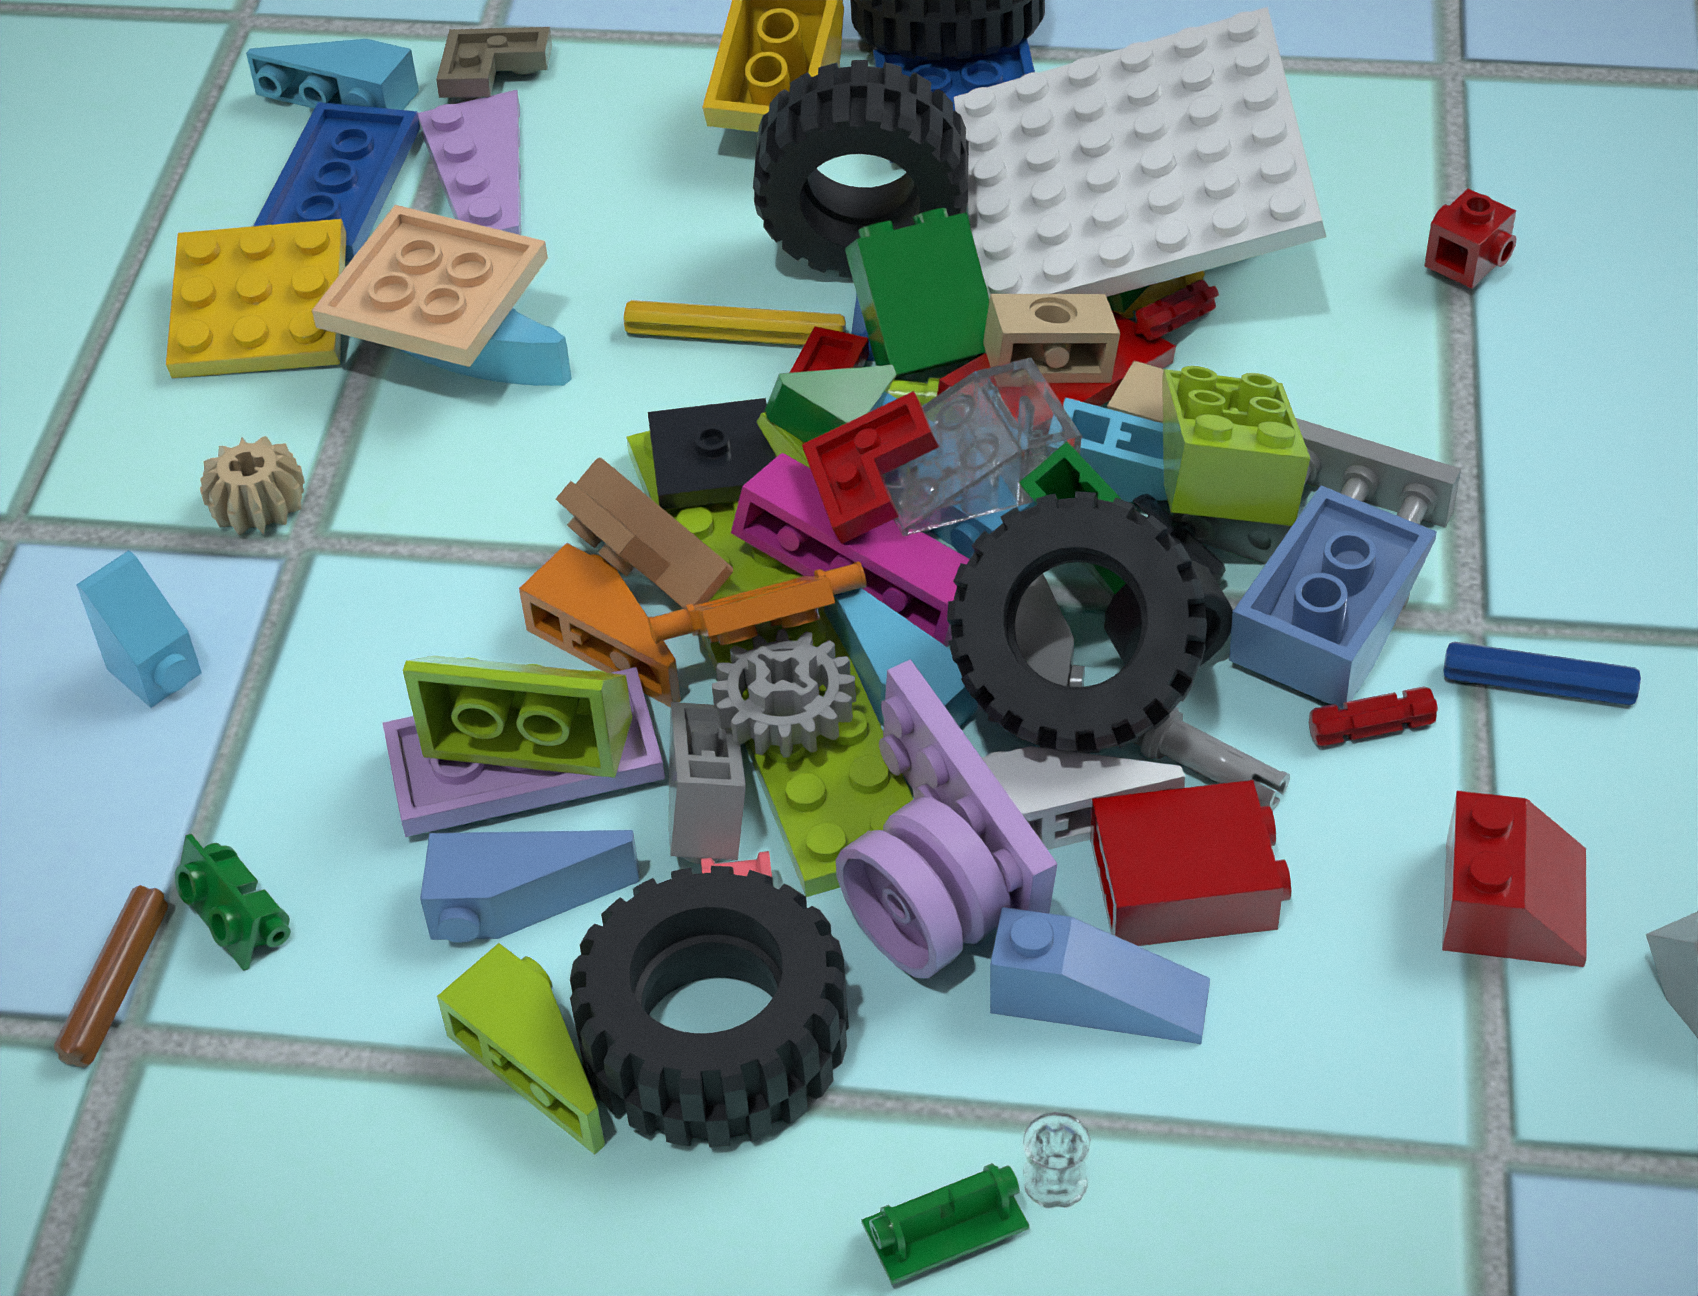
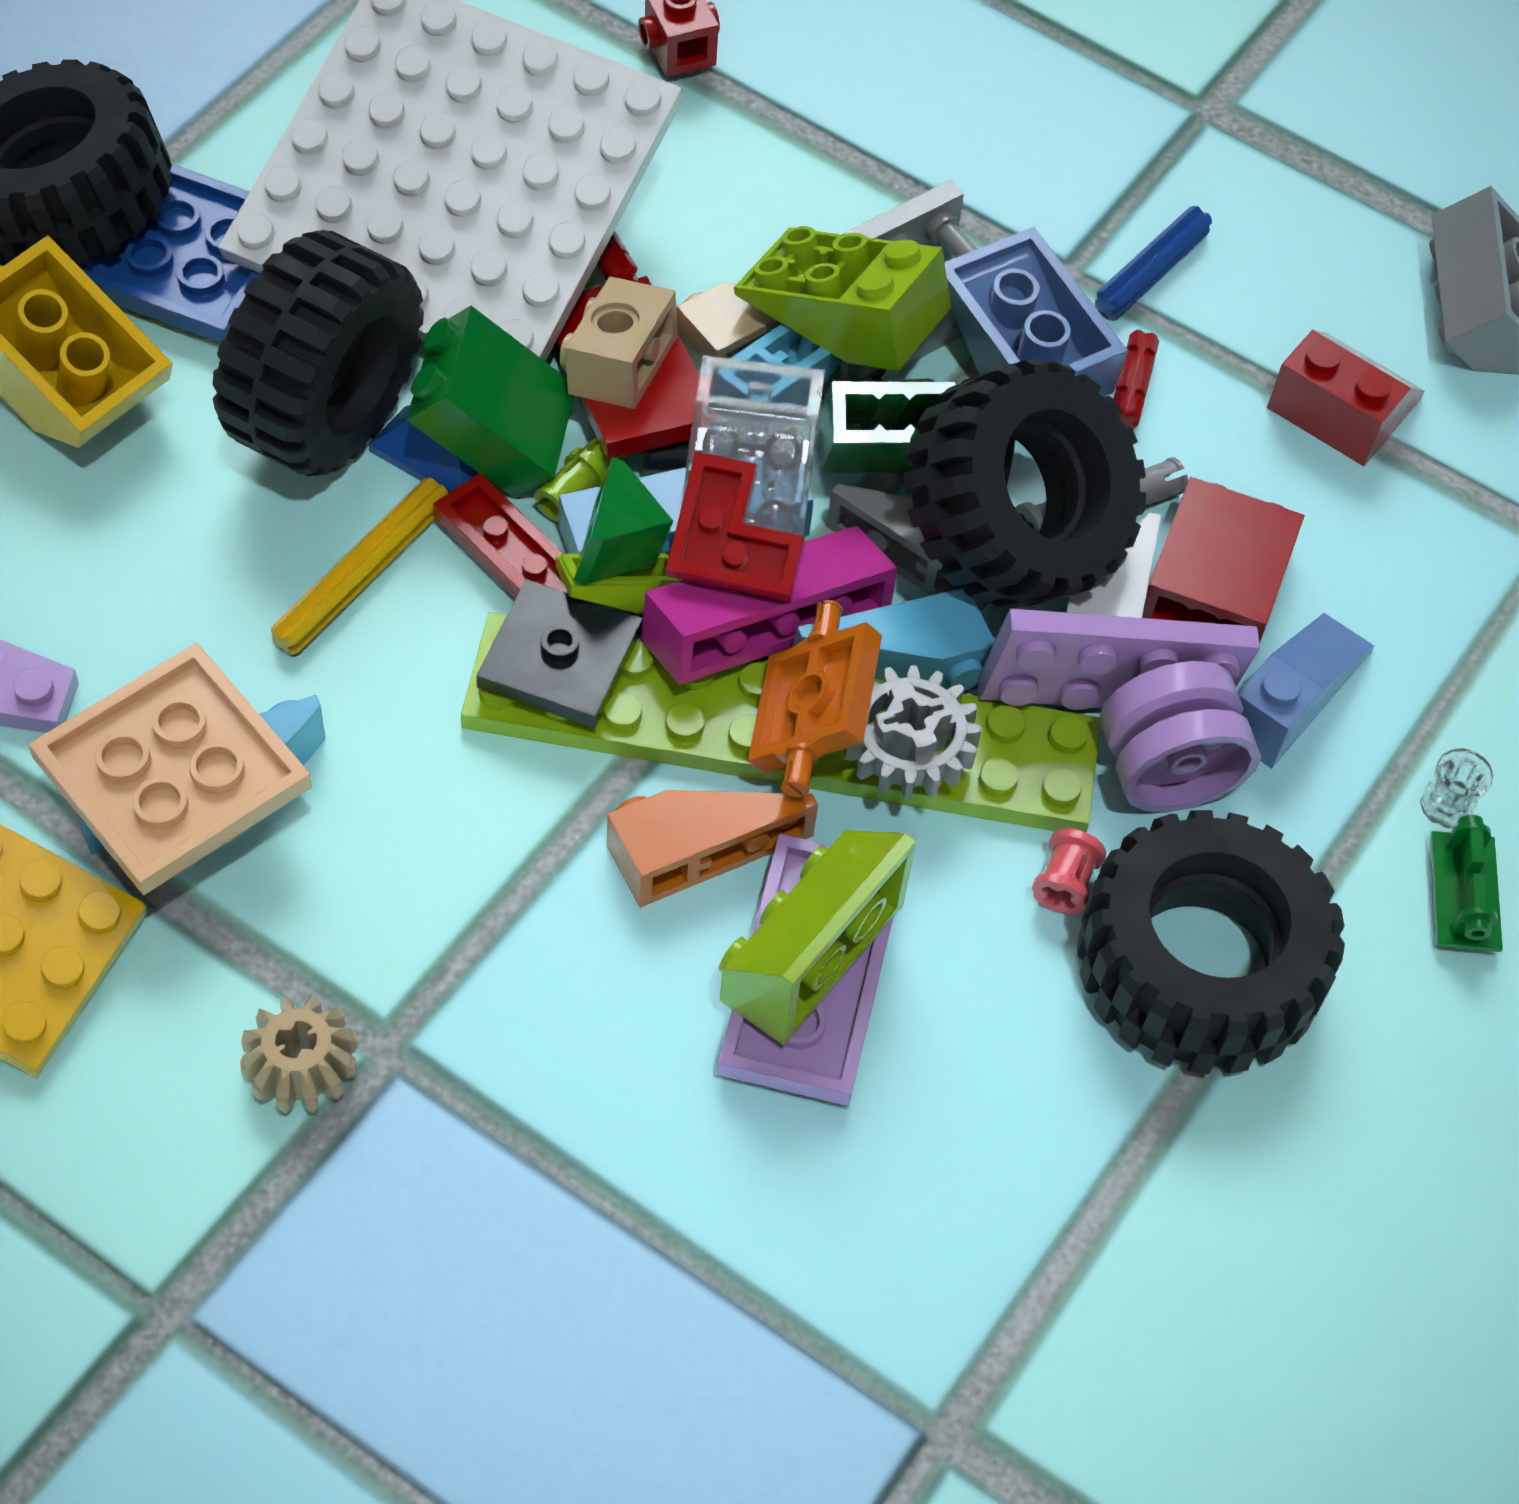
camera: 70 degrees left, 10 degrees up
dark orange axle [54,885,168,1068] -> none
medium azure slope [76,550,202,708] -> none
green hinge [175,834,291,971] -> none
medium blue slope [420,830,640,942] -> none
lime slope [437,943,605,1155] -> none
medium nougat bracket [555,457,733,609] -> none
light grey slope [668,702,746,864] -> none

